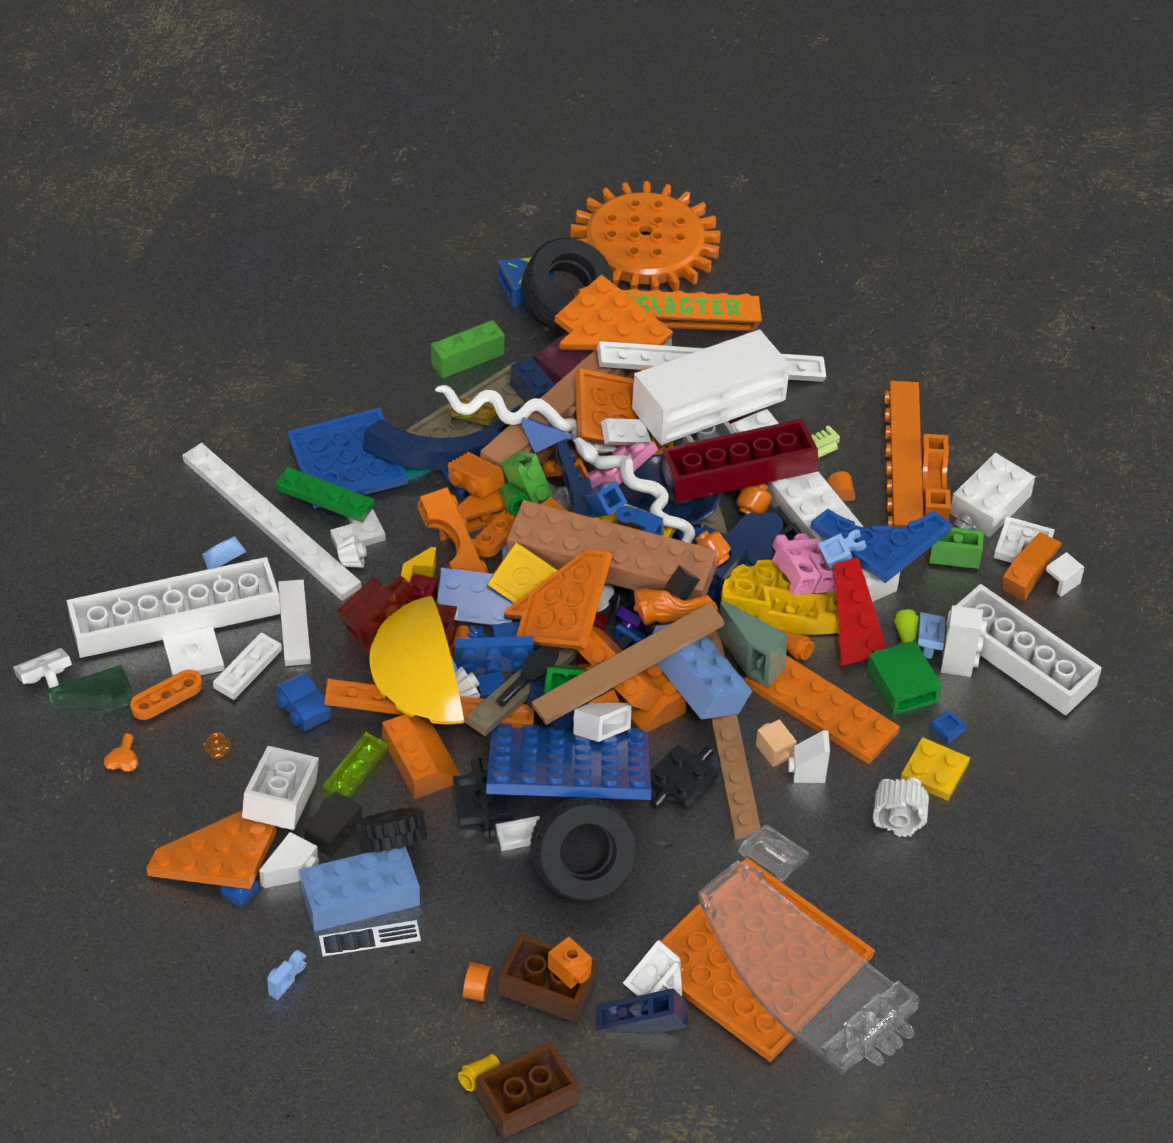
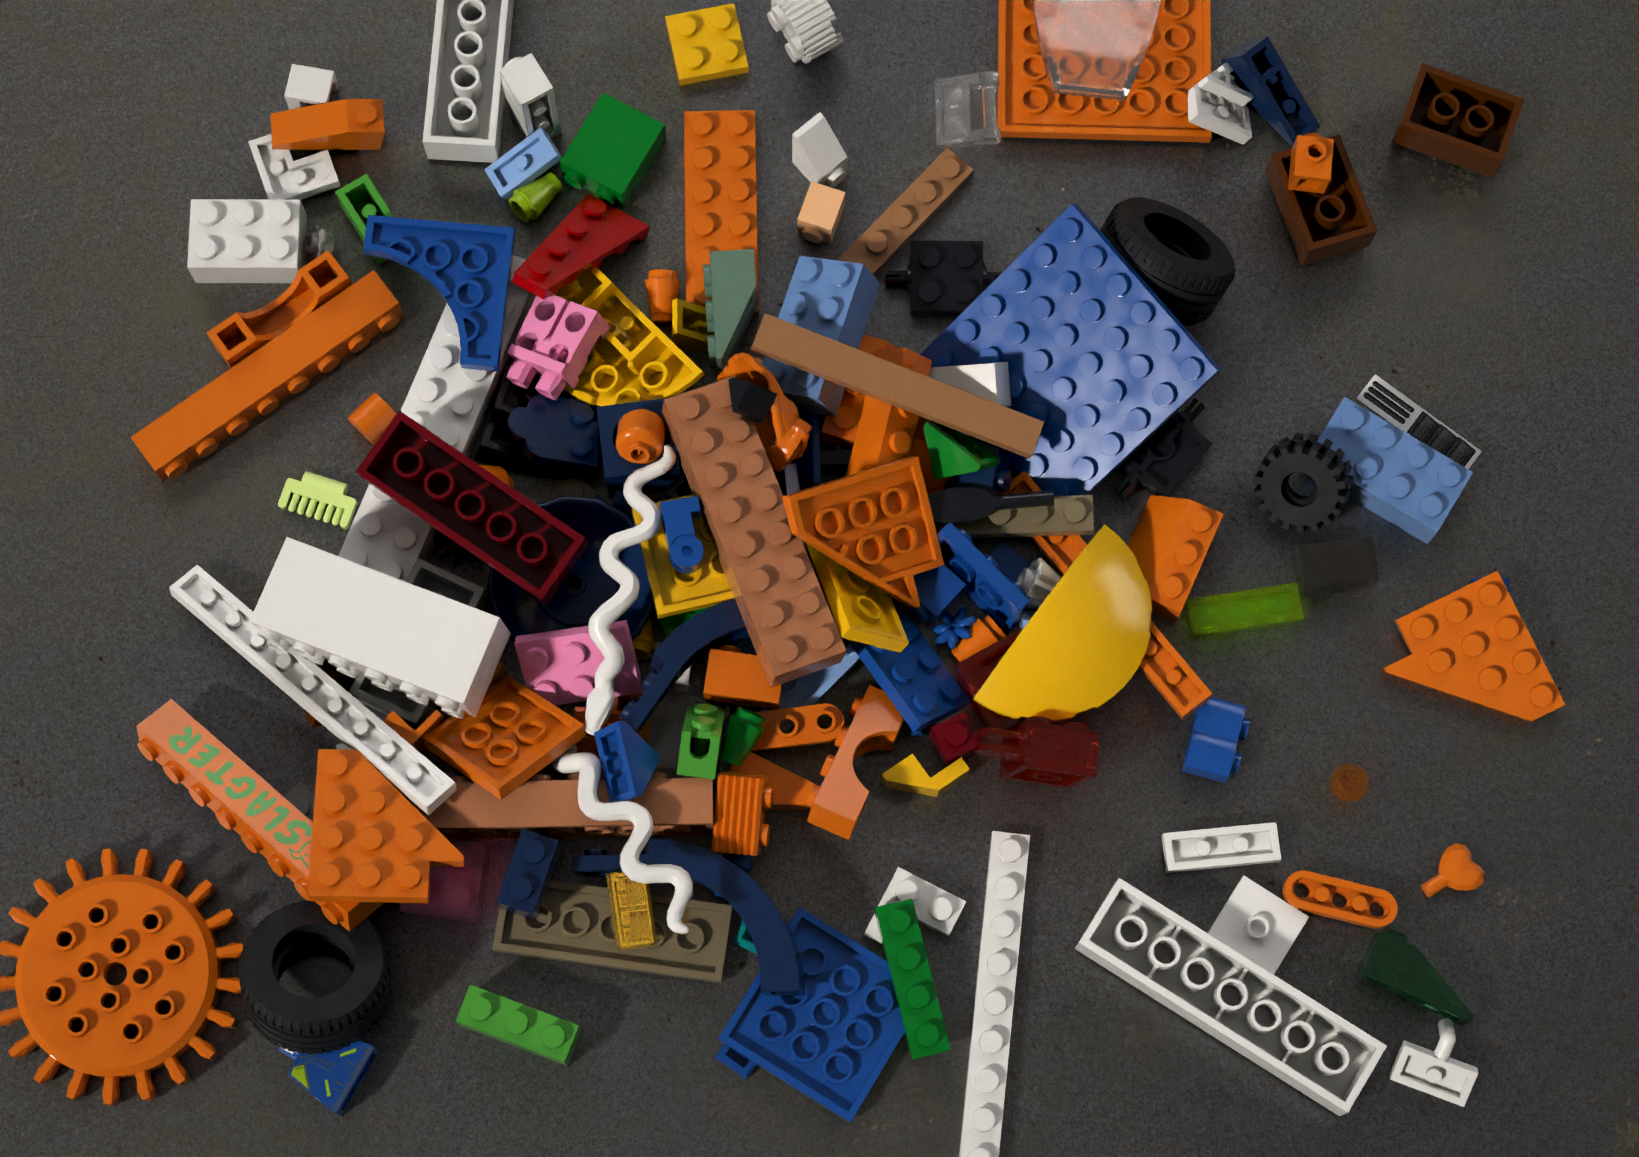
camera: 130 degrees left, 25 degrees up
light blue piece [202,536,247,570] -> none
white brick [242,746,319,830] -> none
white slope [259,832,319,888] -> none
light blue plate [267,950,307,1000] -> none
white tile [278,580,311,666] -> none
white piece [337,534,367,568] -> none
yellow cone [458,1054,500,1092] -> none
orange piece [463,962,492,1002] -> none
blue brick [583,481,628,517] -> none
white plate [601,418,651,445] -> none
light blue plate [818,530,866,568] -> none
blue tile [930,709,967,744] -> none

